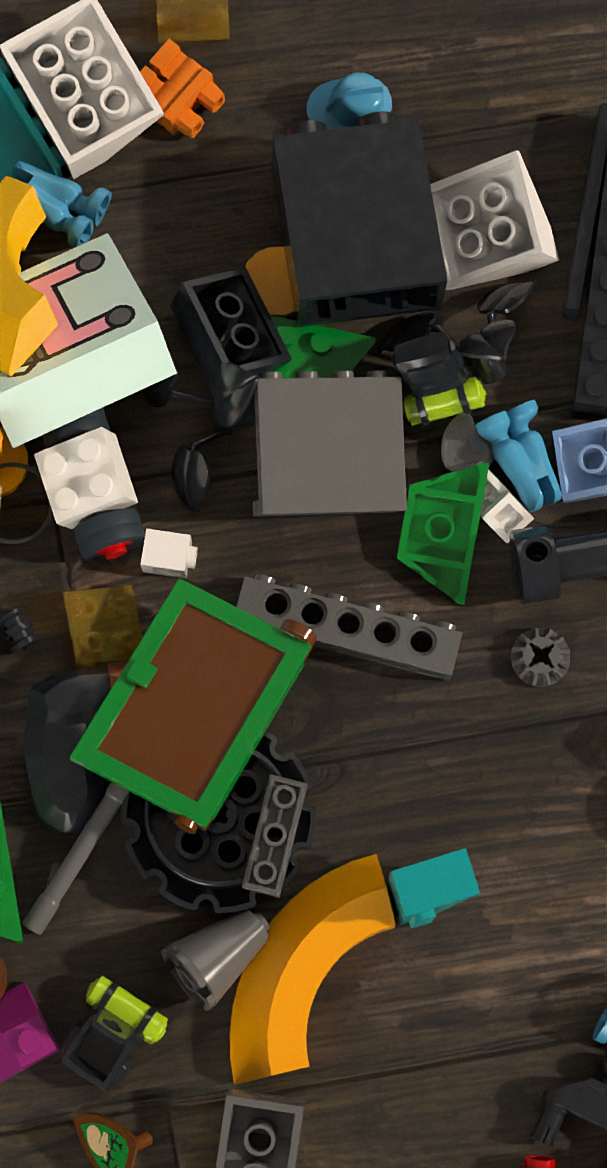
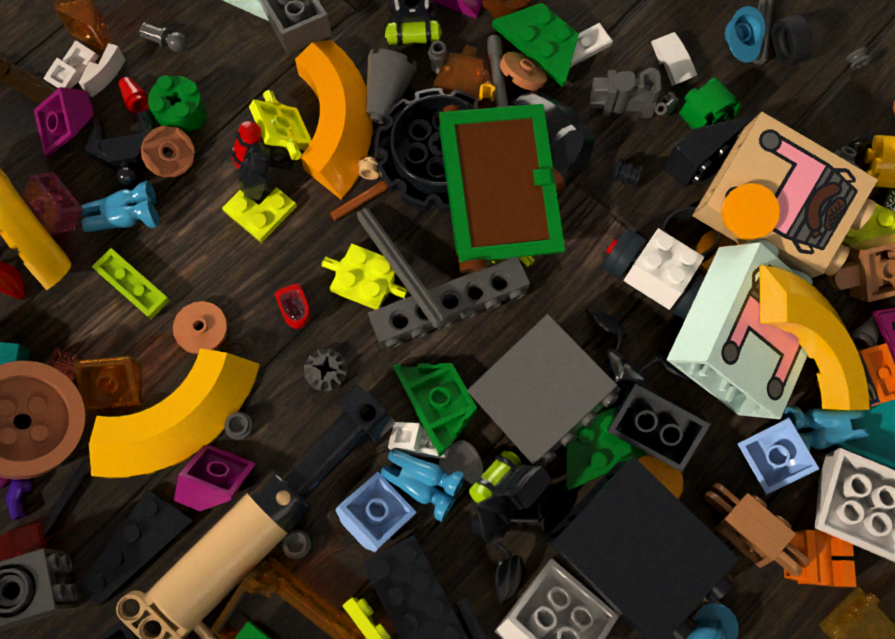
camera: 140 degrees right, 5 degrees down
clear yellow hinge [63,585,143,668] -> none
white brick [140,528,198,579] -> none
dark grey tile [242,774,308,898] -> none
teal wedge [387,848,480,929] -> none
none -> nougat plate [141,126,195,178]
none -> green brick [148,75,207,135]
none -> neon yellow plate [222,187,297,243]
none -> black piece [231,121,295,200]
none -> neon yellow plate [249,90,312,160]
none -> rock [274,283,311,329]
none -> neon yellow plate [322,244,408,310]
none -> dark orange bar [329,180,388,222]
none -> dark grey axle [357,208,447,328]
none -> tan plate [358,157,379,180]
none -> clear orange torso [428,41,495,104]
none -> nougat plate [500,52,547,91]
none -> medium nougat brick [704,483,810,577]
none -> light blue slope [738,418,819,495]

